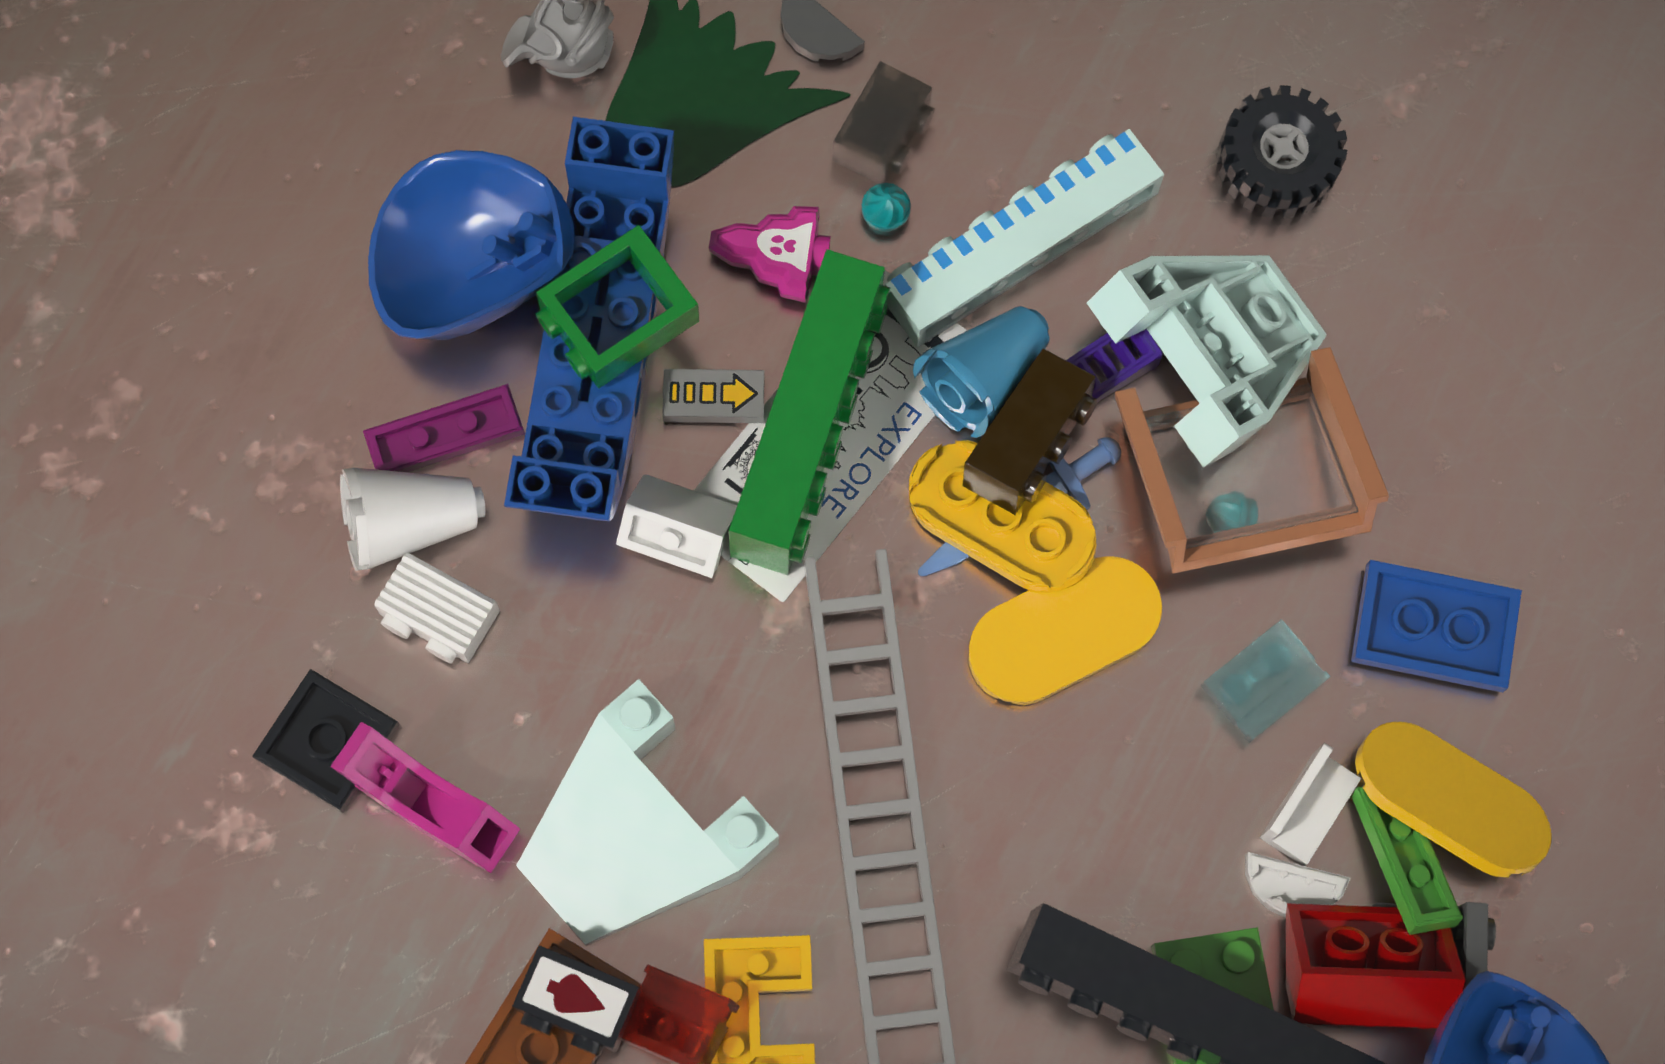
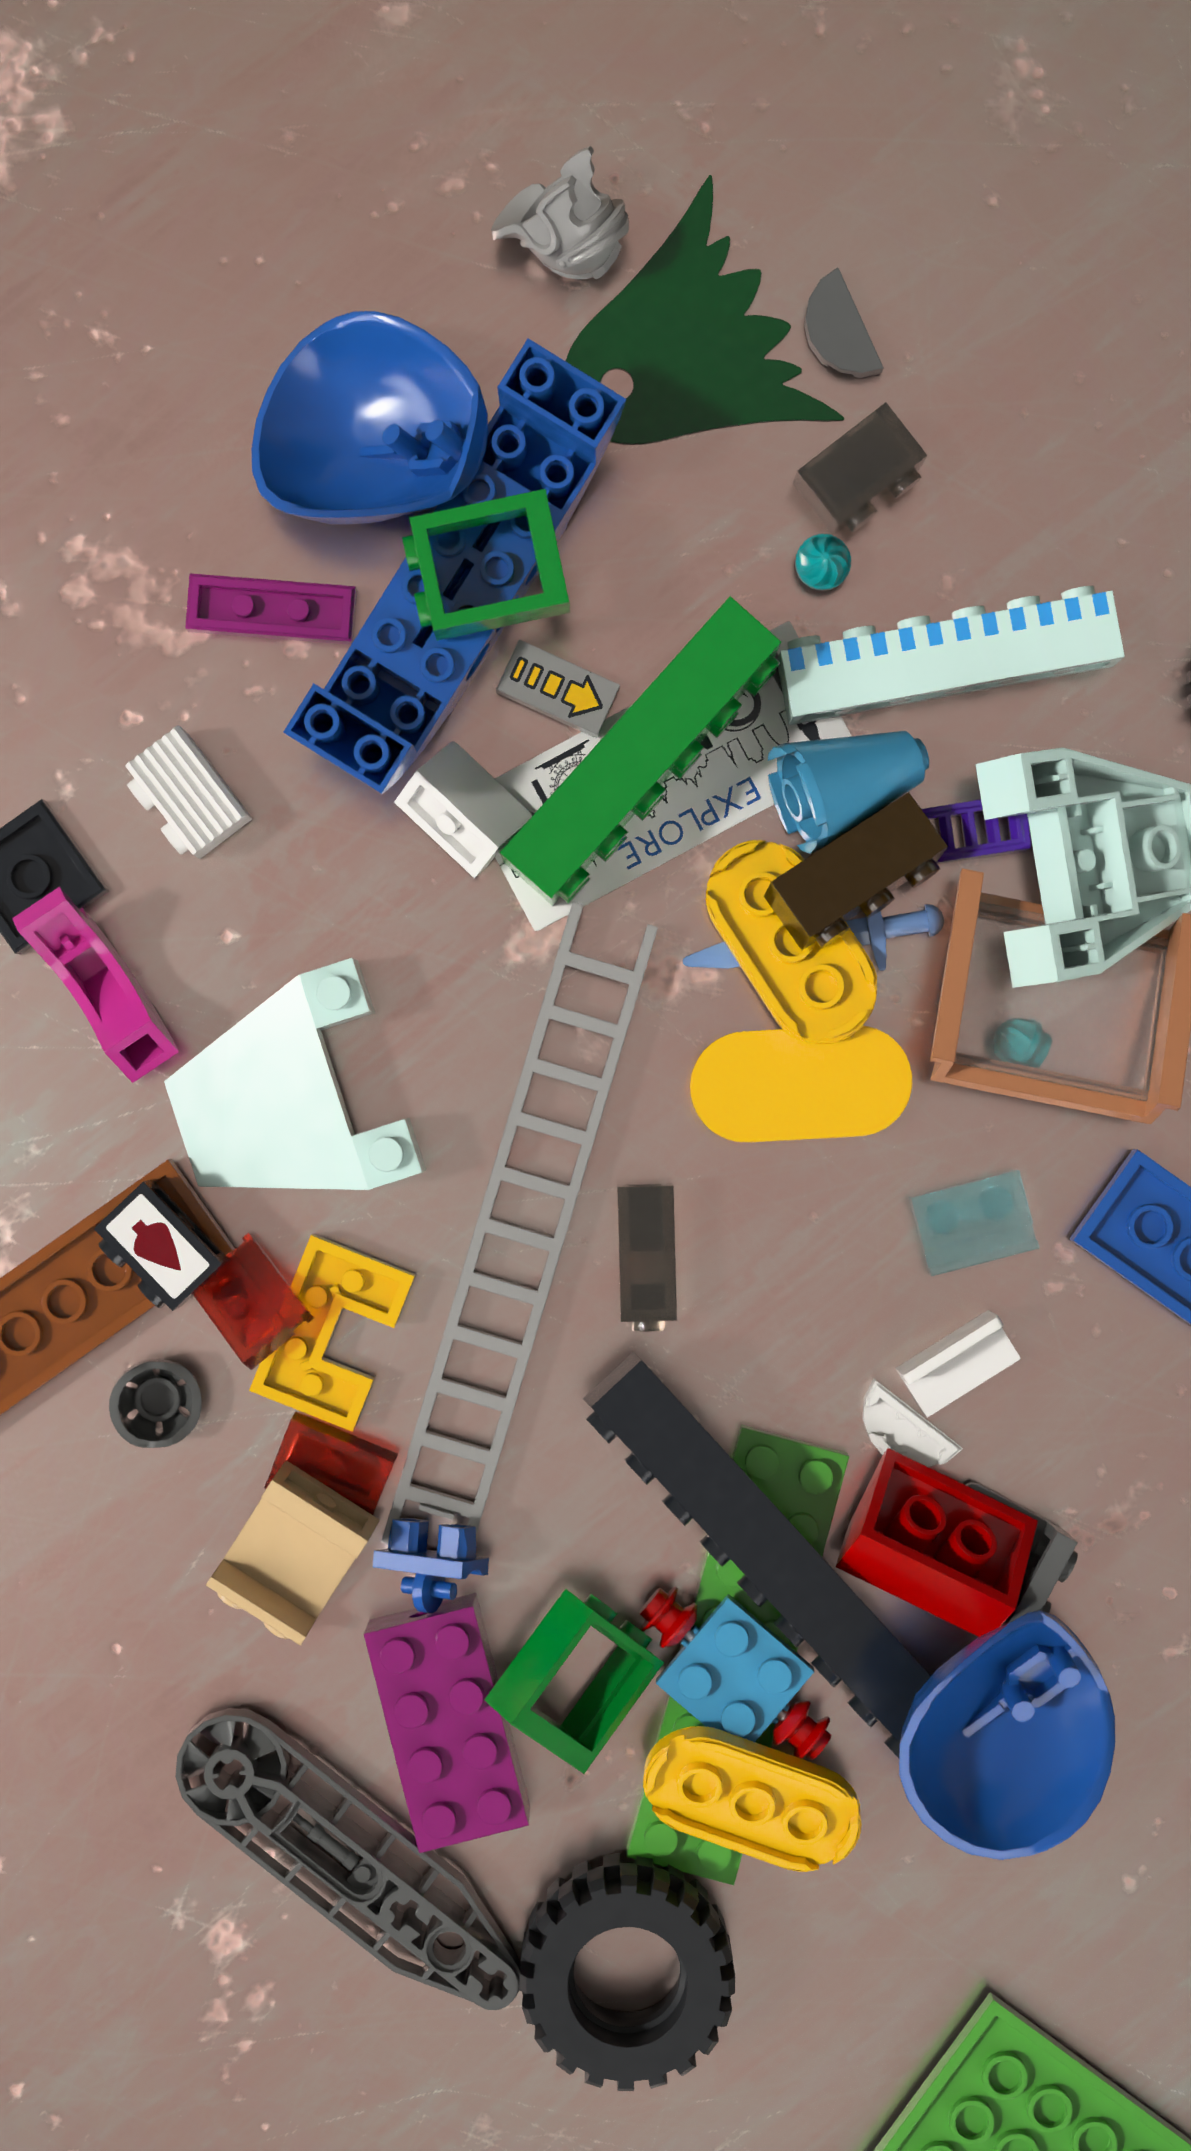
camera: 30 degrees right, 15 degrees up
white cone [340,467,485,571] -> none
dark pink rock [709,206,831,303] -> none
bright green tile [1351,786,1463,935] -> none
yellow tile [1355,722,1552,878] -> none
none -> clear smoke brick [617,1183,677,1332]

